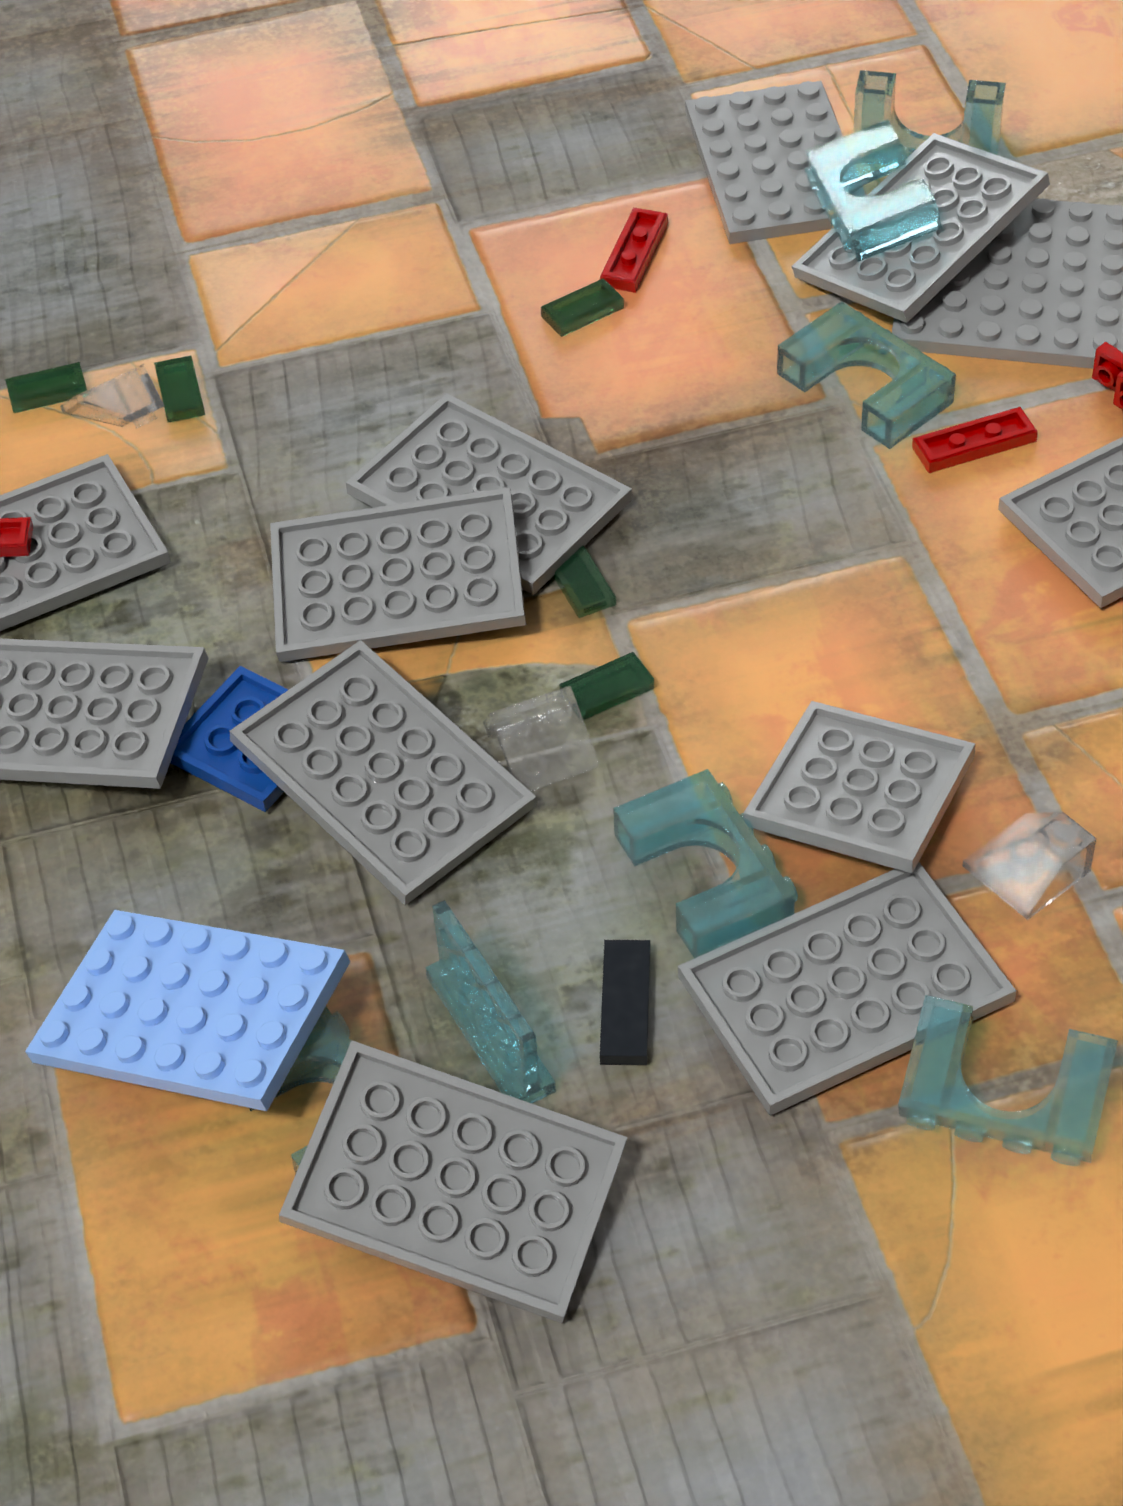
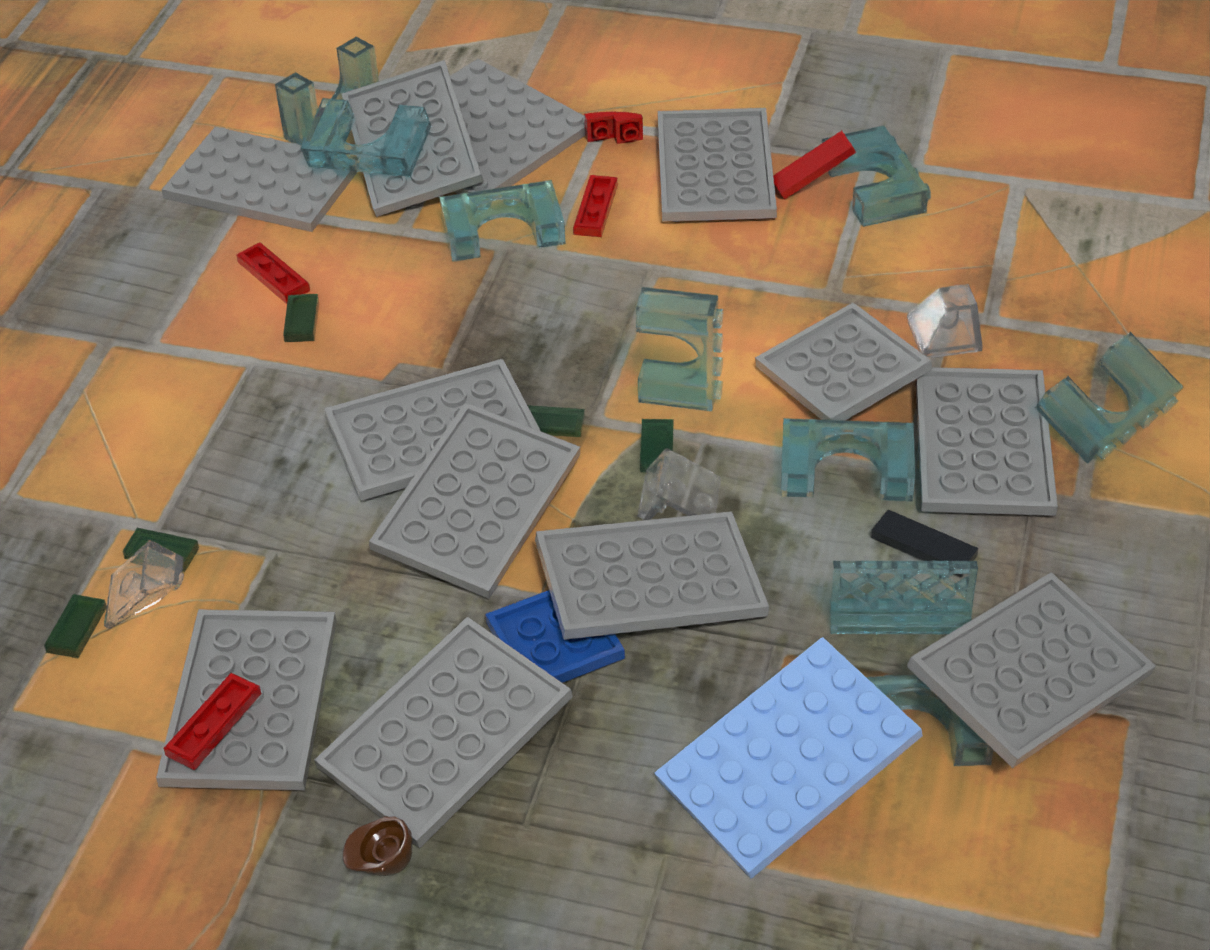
camera: 60 degrees left, 5 degrees down
none -> clear light blue arch [636,287,724,411]

